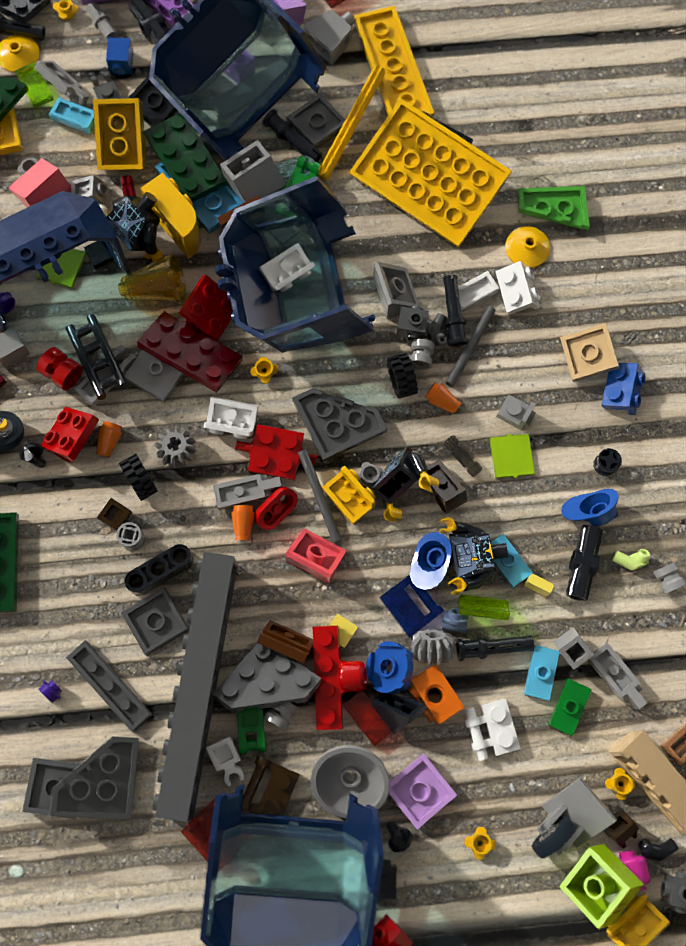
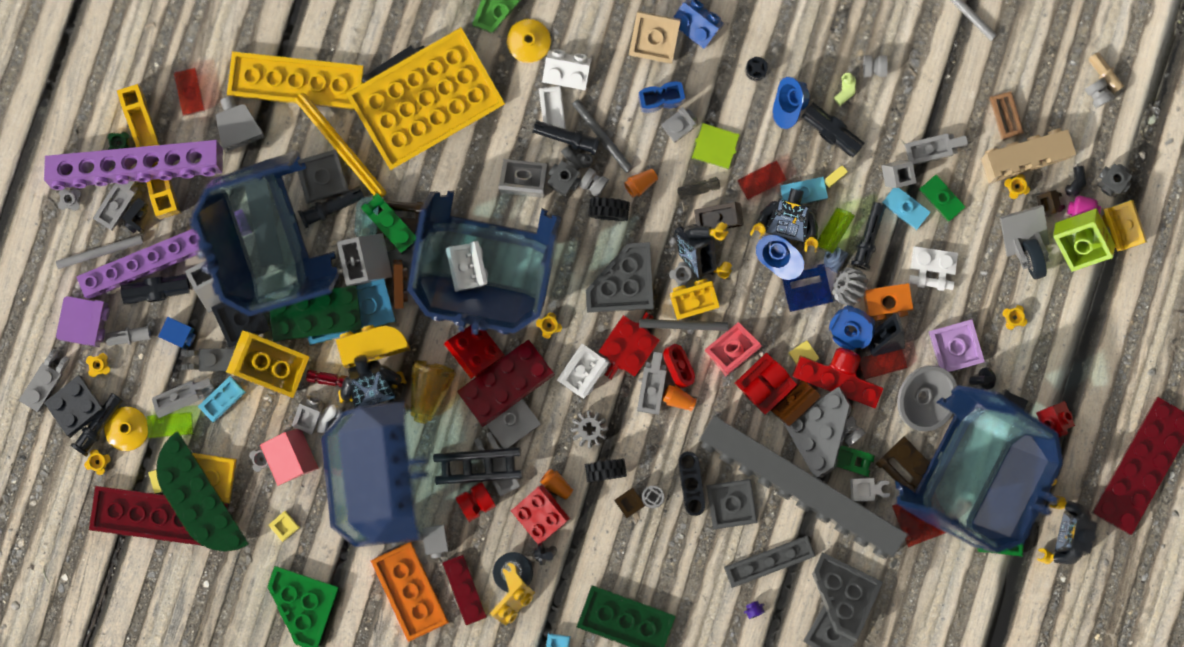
camera: 60 degrees left, 10 degrees up
none -> blue brick [638,82,685,113]
none -> red plate [734,352,797,415]
none -> clear red plate [737,160,787,201]

